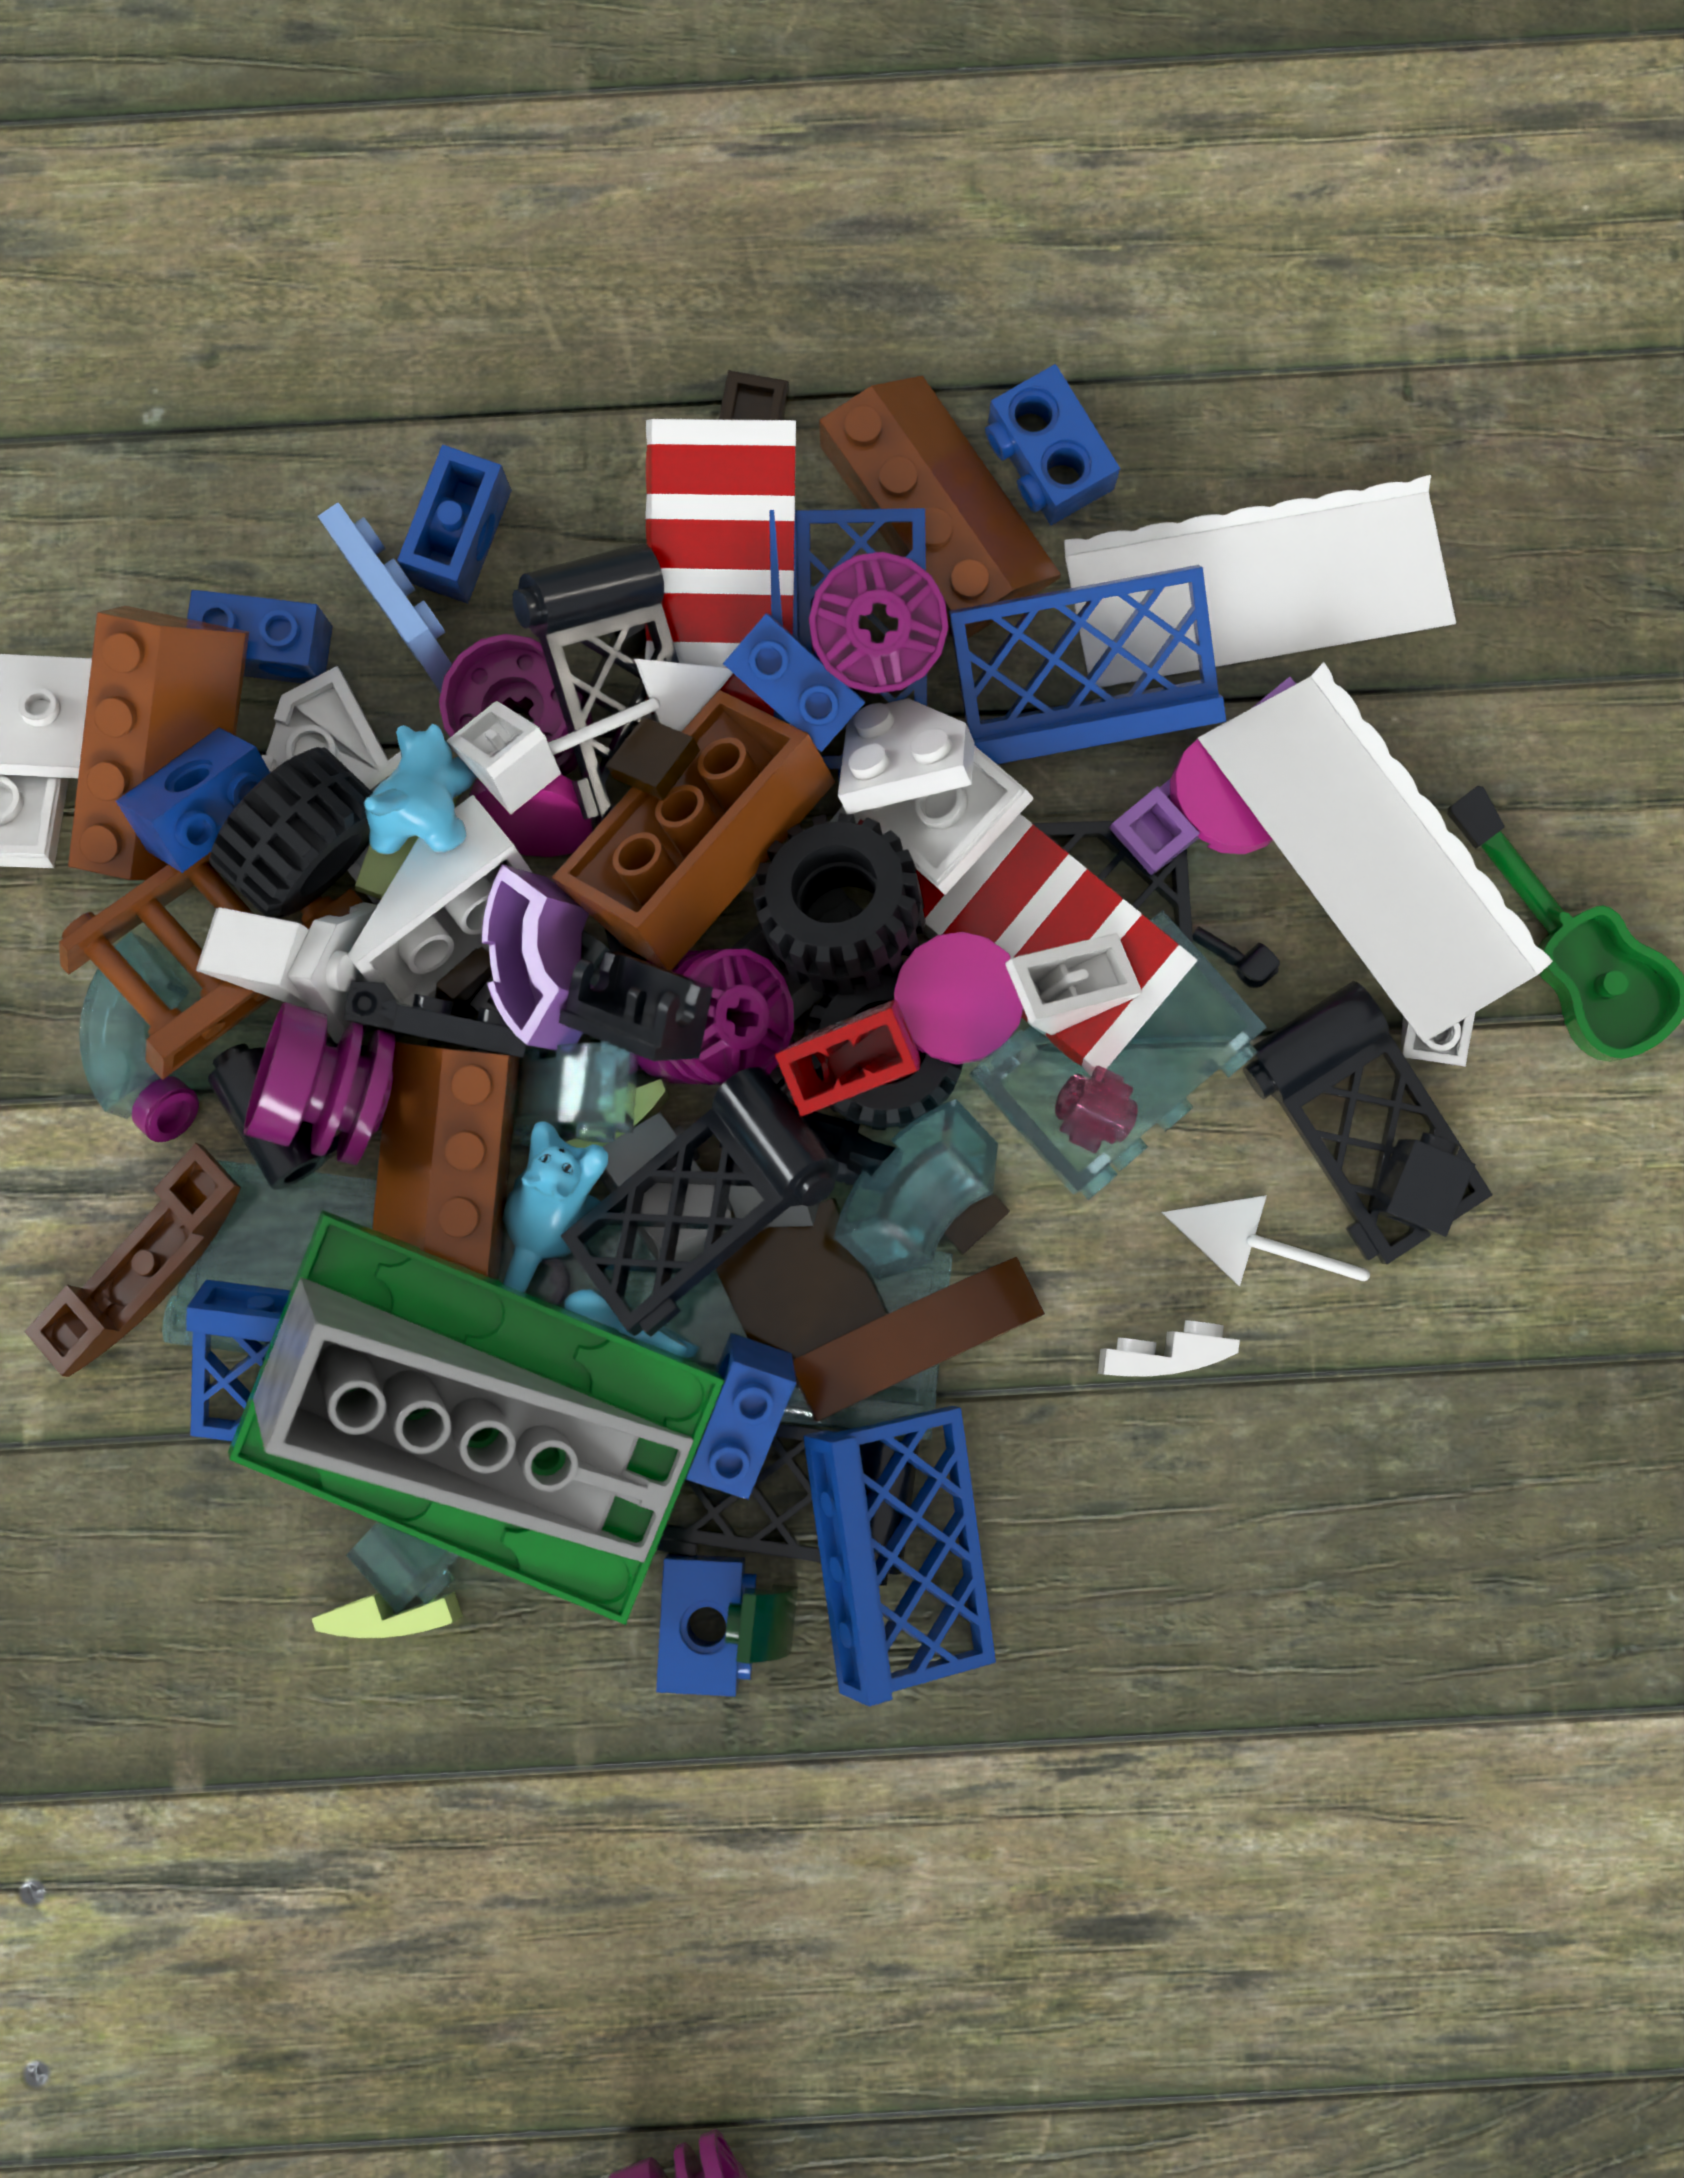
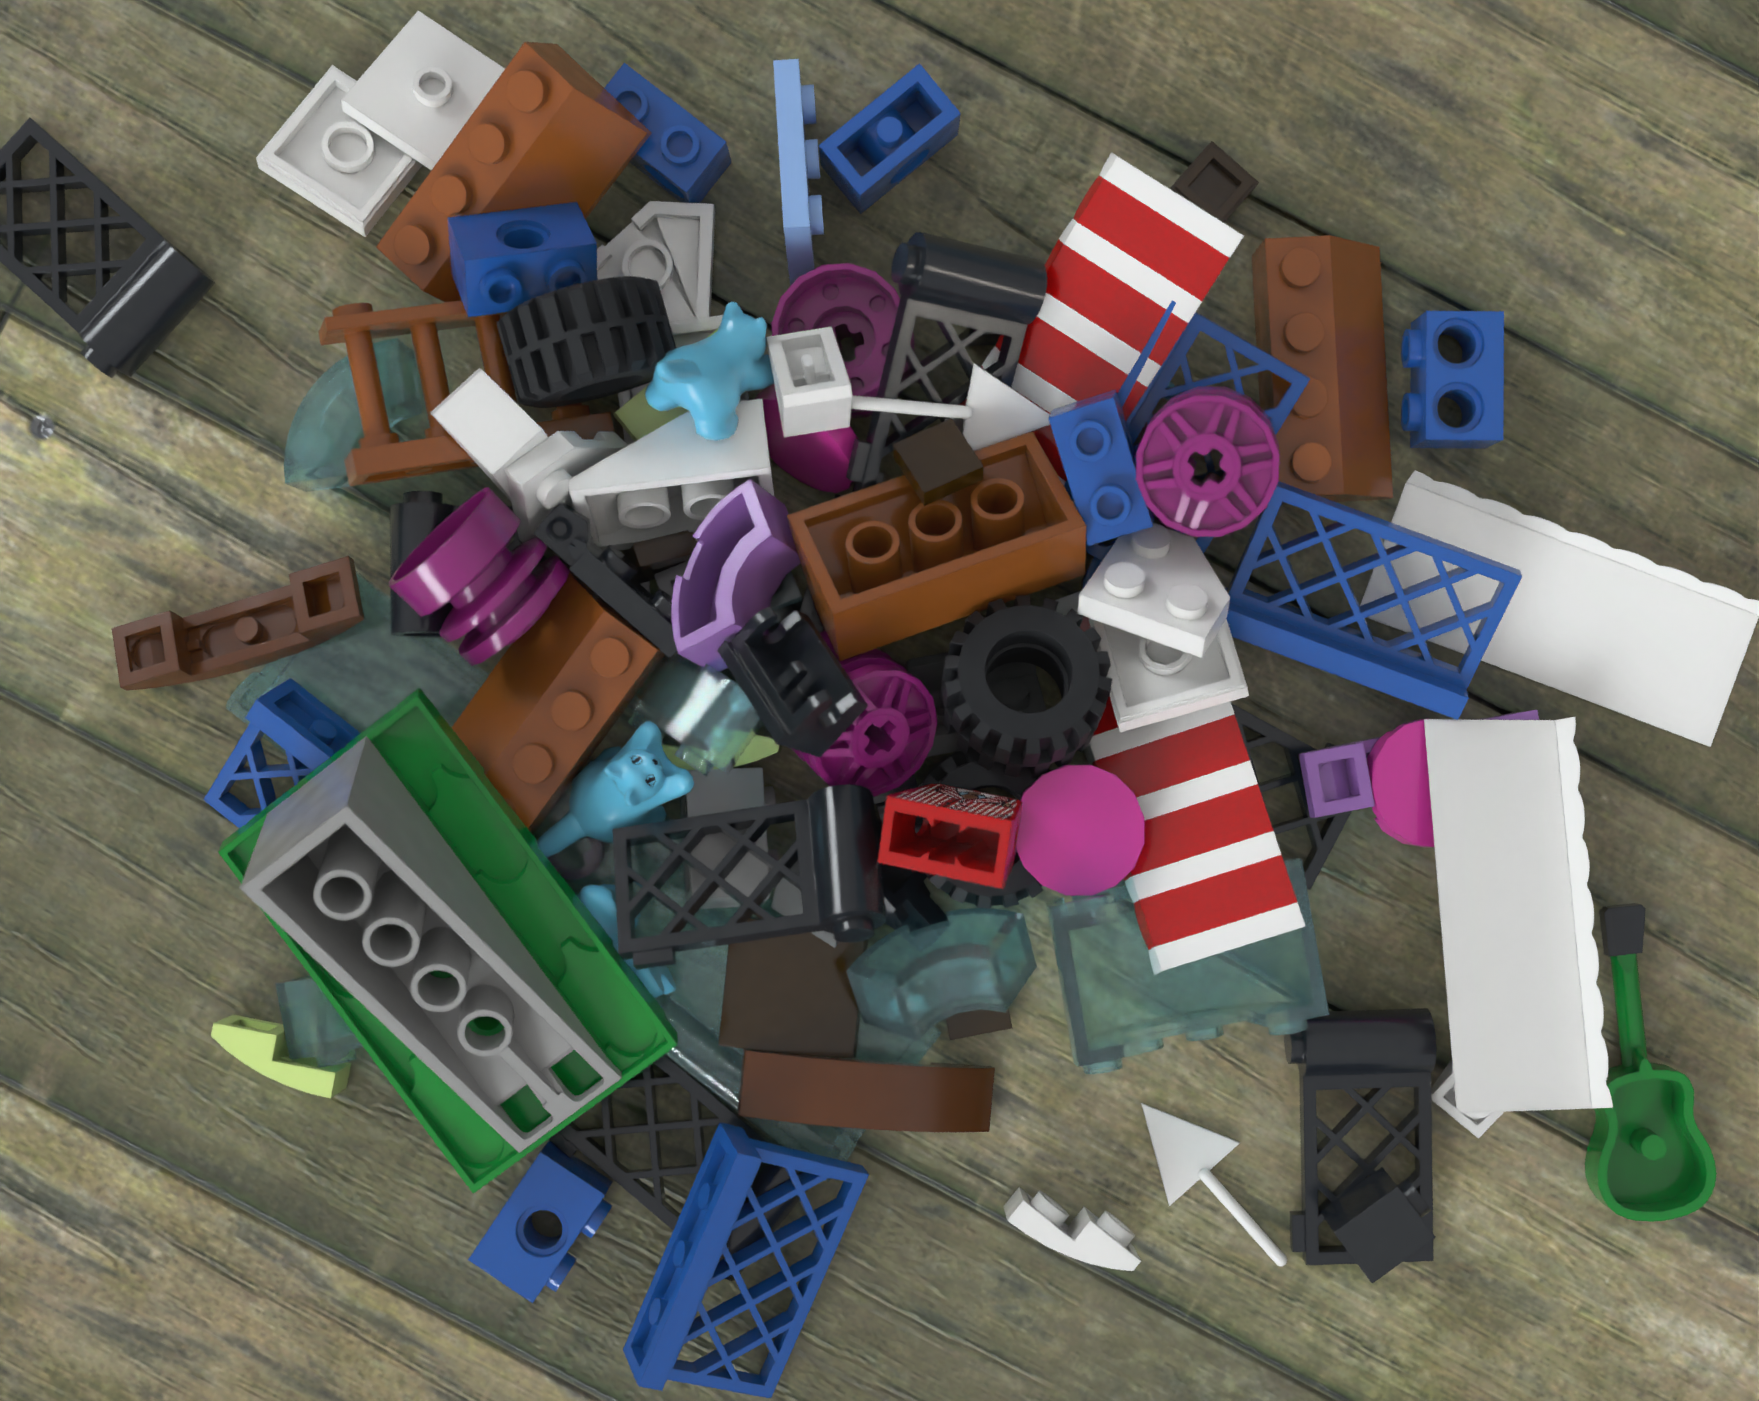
camera: 25 degrees right, 5 degrees up
magenta tile [132,1076,199,1142] -> none
blue brick [686,1333,796,1500] -> none
dark green slope [725,1584,798,1663] -> none
white slope [1005,933,1142,1035] -> none
clear pink gear [1055,1065,1138,1153] -> none
black hand [1193,926,1280,988] -> none

